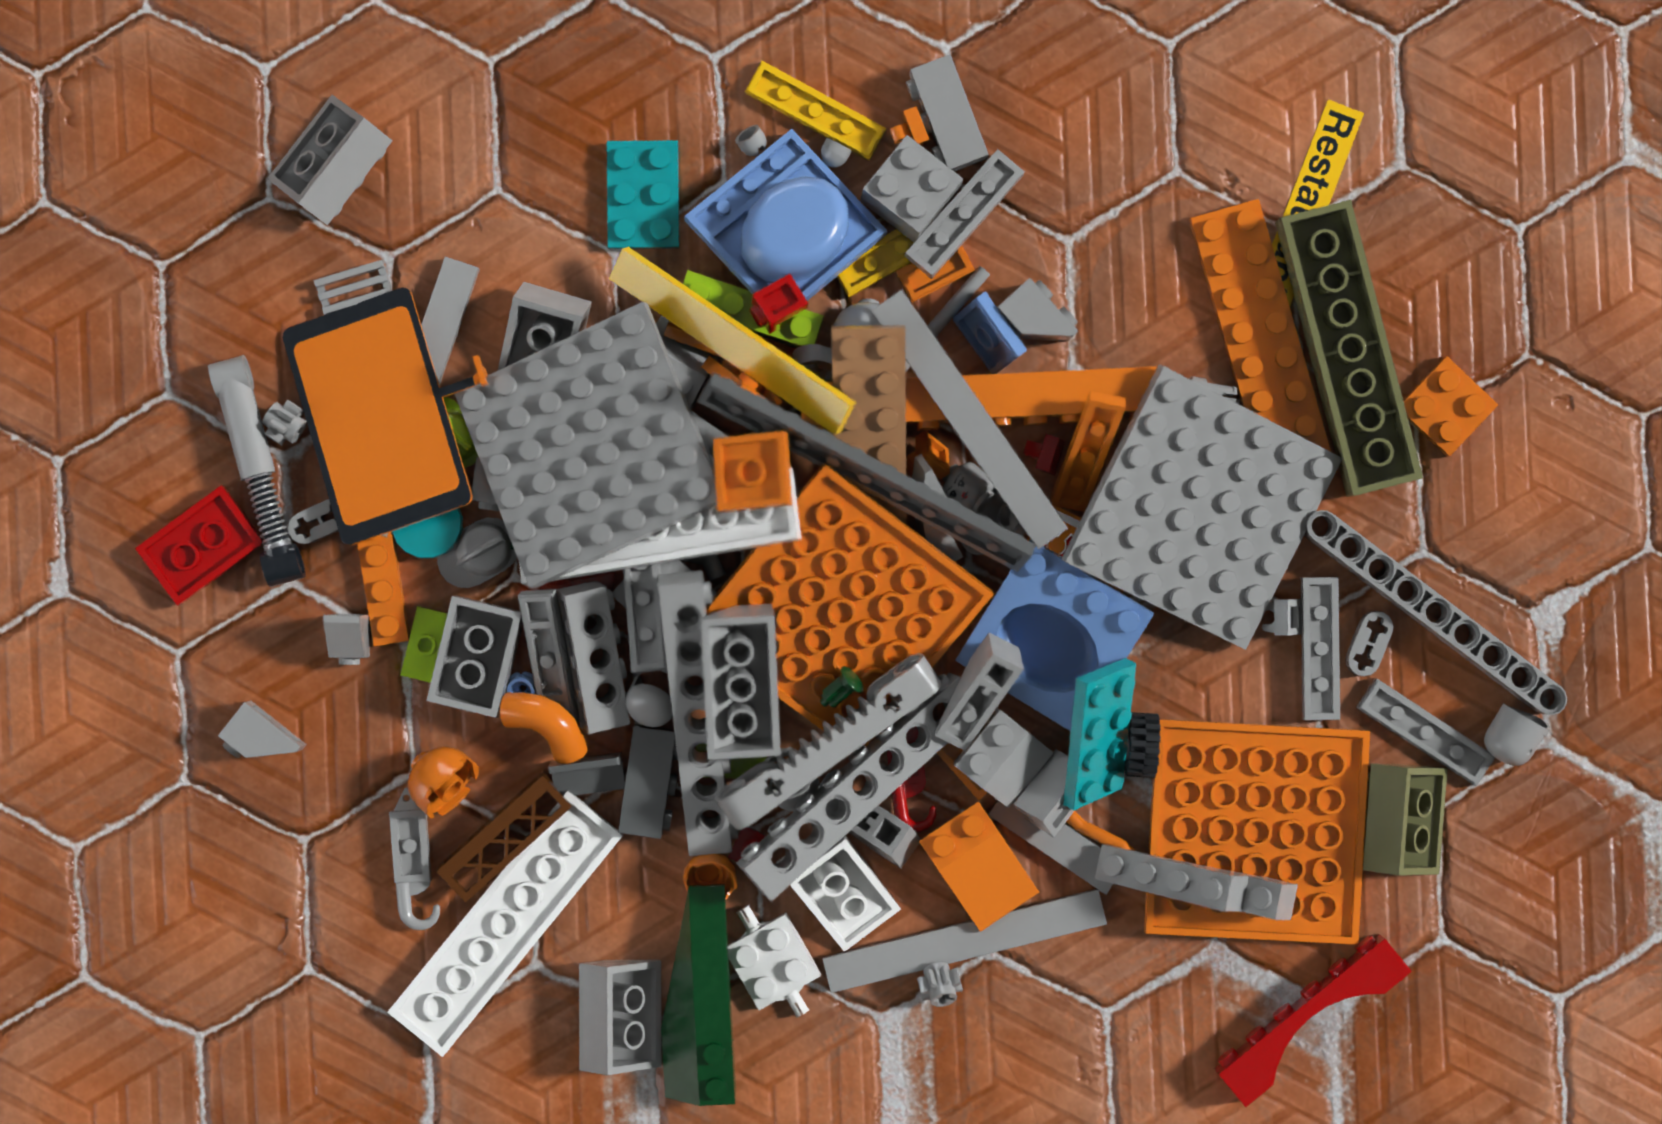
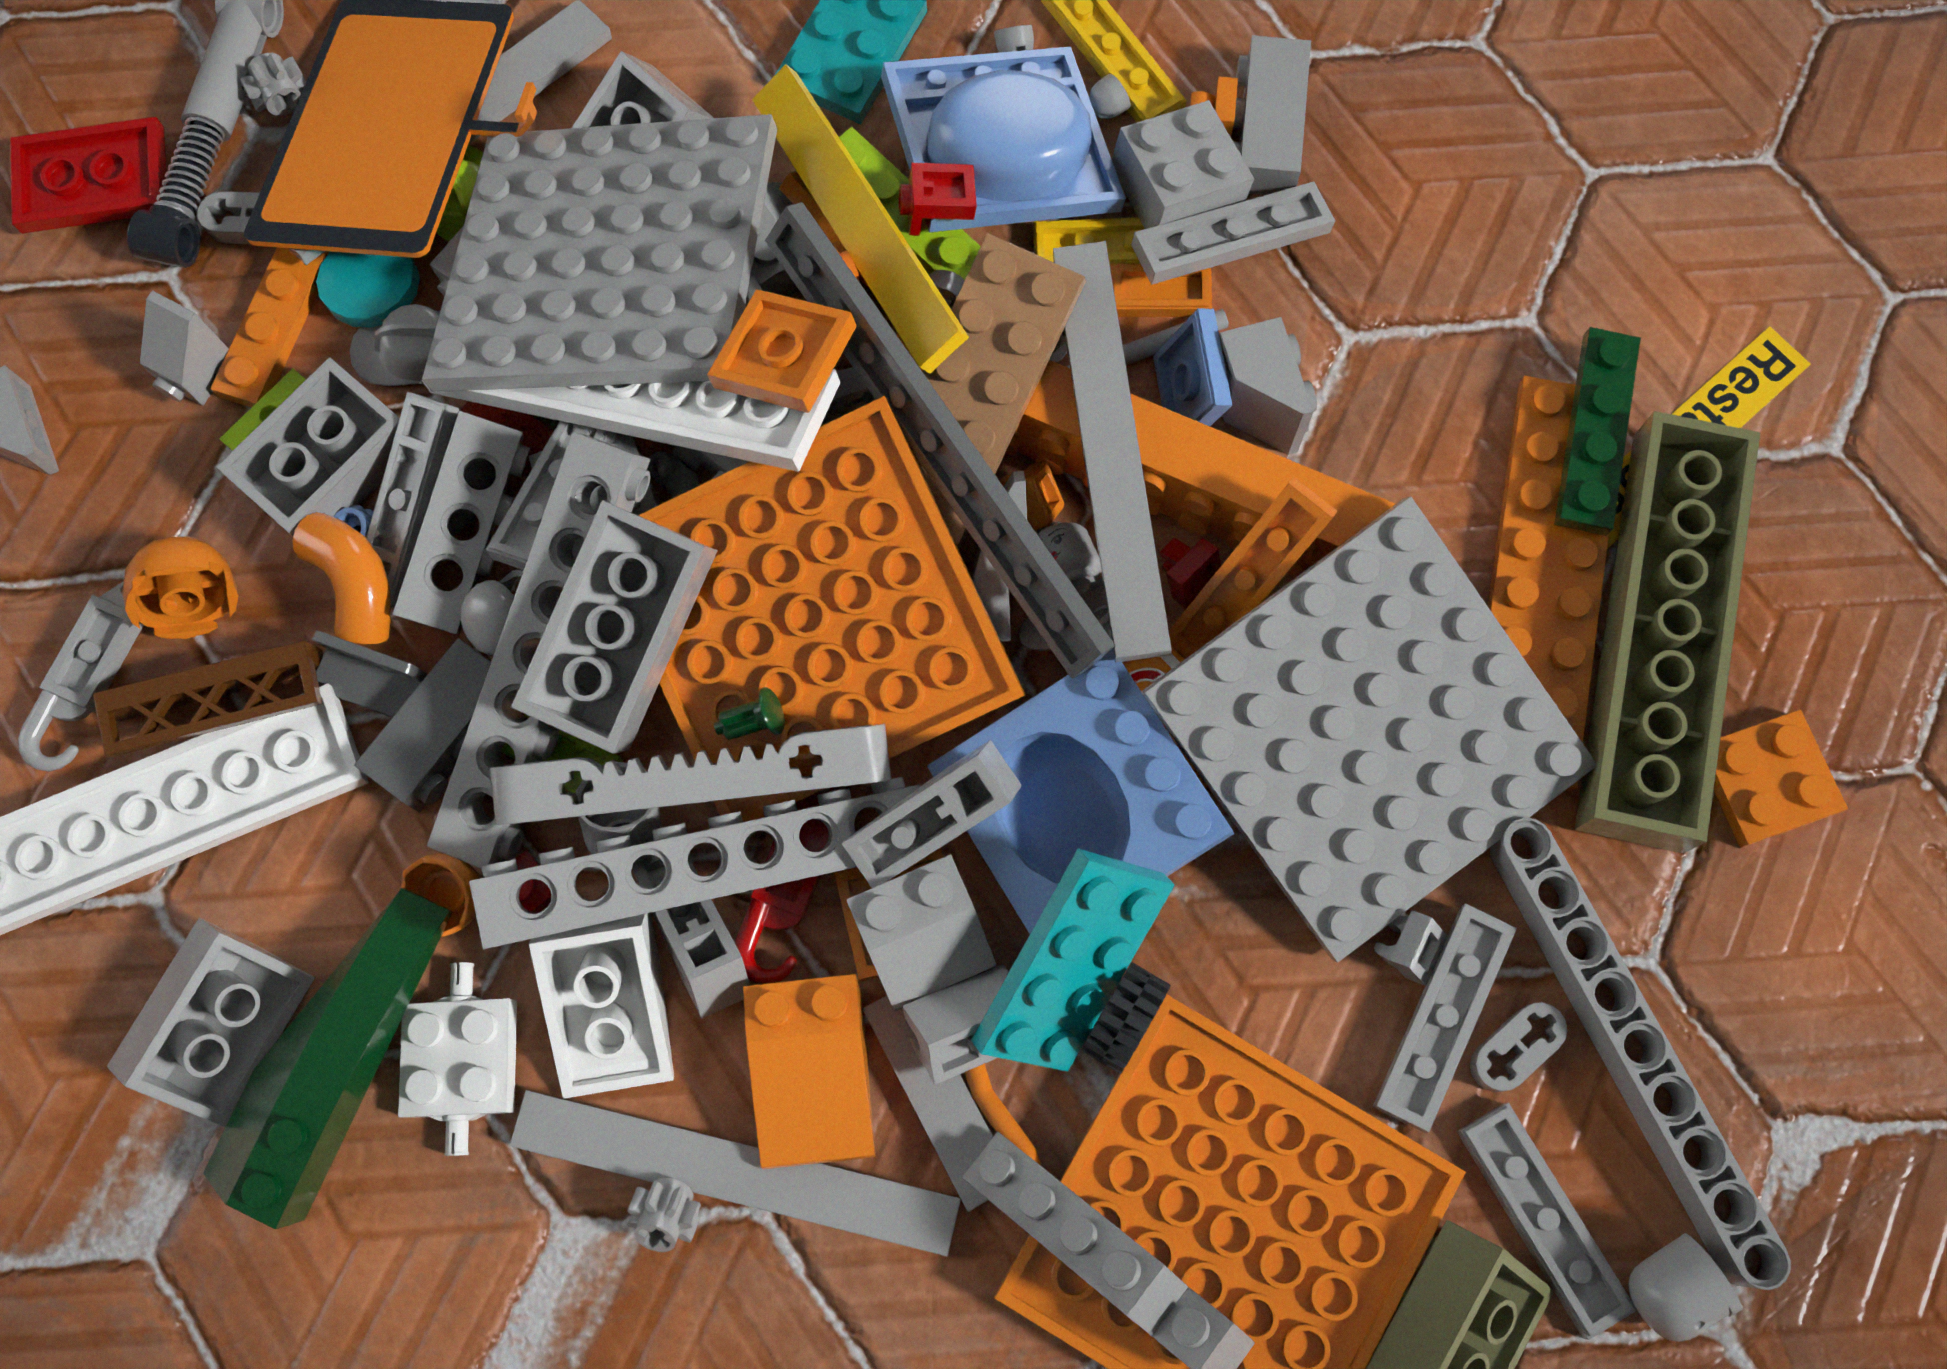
camera: 30 degrees right, 15 degrees down
none -> dark green plate [1554,327,1641,536]

